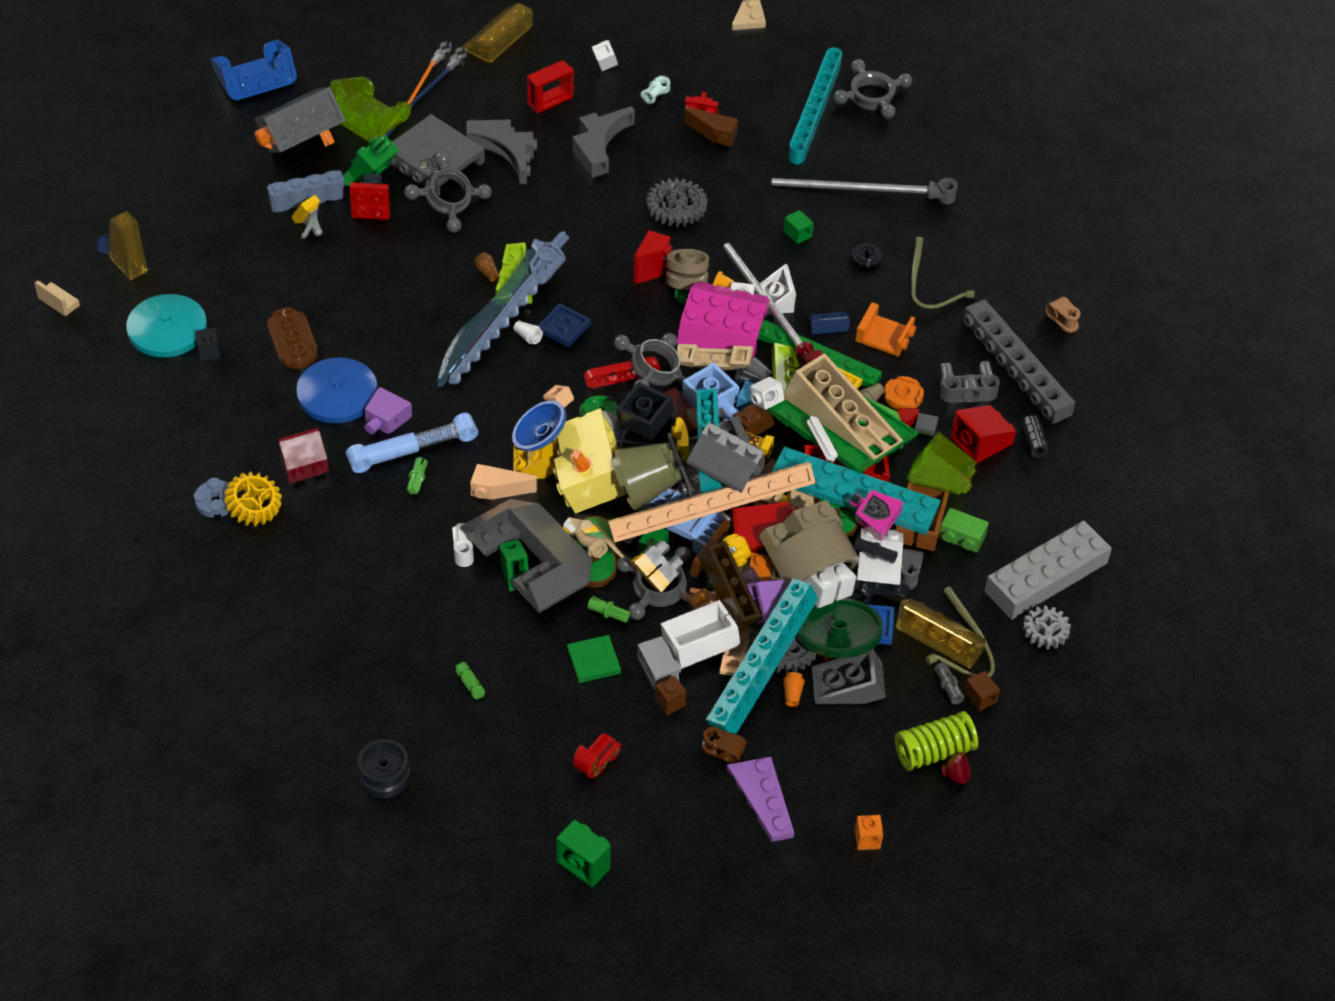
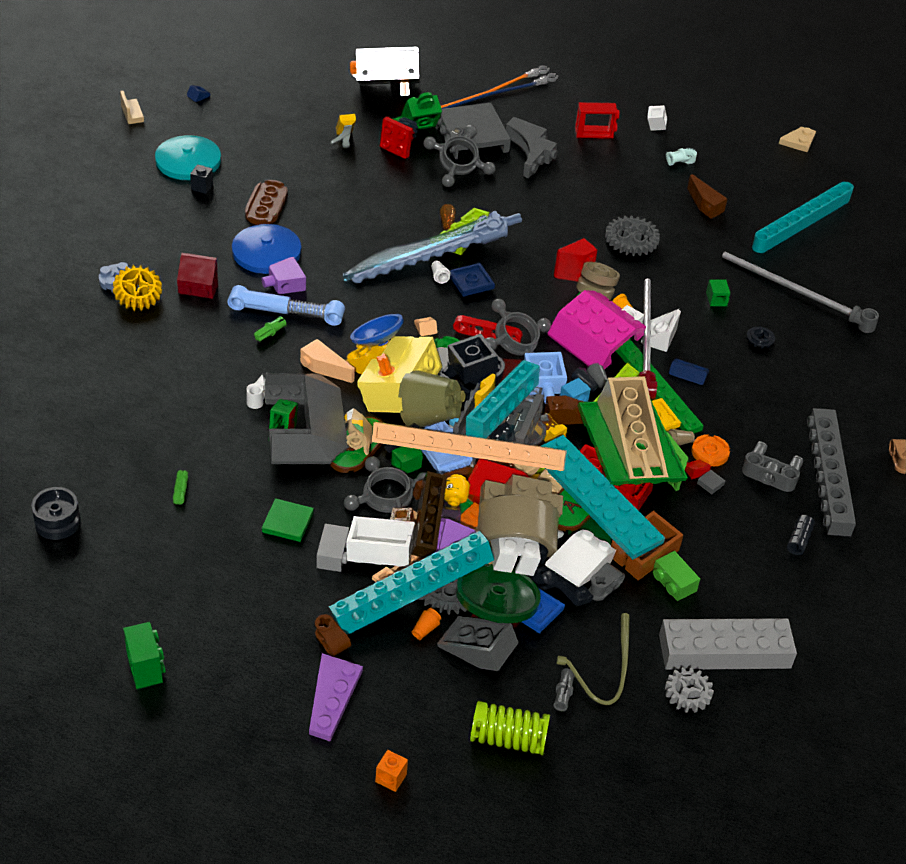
camera: 30 degrees right, 5 degrees down
clear yellow slope [109,211,147,279] -> none
blue windscreen [210,39,297,100] -> none
sand blue brick [267,171,346,212] -> none
clear neon green windscreen [330,77,412,141] -> none
clear yellow slope [462,3,532,63] -> none
dark grey arch [573,106,635,178] -> none
red animal [573,733,621,779] -> none
bright green axle [588,596,630,622] -> none
hips [630,540,683,592] -> none
reddish brown brick [655,676,686,715] -> none
tan slope [677,344,753,370] -> none
red hips [685,92,718,114] -> none
dark grey slope [686,422,764,493] -> none
white brick [750,377,784,410] -> none
white axle [807,416,838,462] -> none
dark grey piece [833,59,912,119] -> none
dark pink torso [849,490,903,542] -> none
black pin [853,537,898,564] -> none
orange panel [855,303,916,357] -> none
clear yellow slope [896,599,986,669] -> none
clear neon green windscreen [906,432,977,495] -> none
olive piece [911,237,975,309] -> none
dark red brick [942,752,970,784] -> none
red slope [951,405,1016,464] -> none
reddish brown brick [964,671,1000,711] -> none

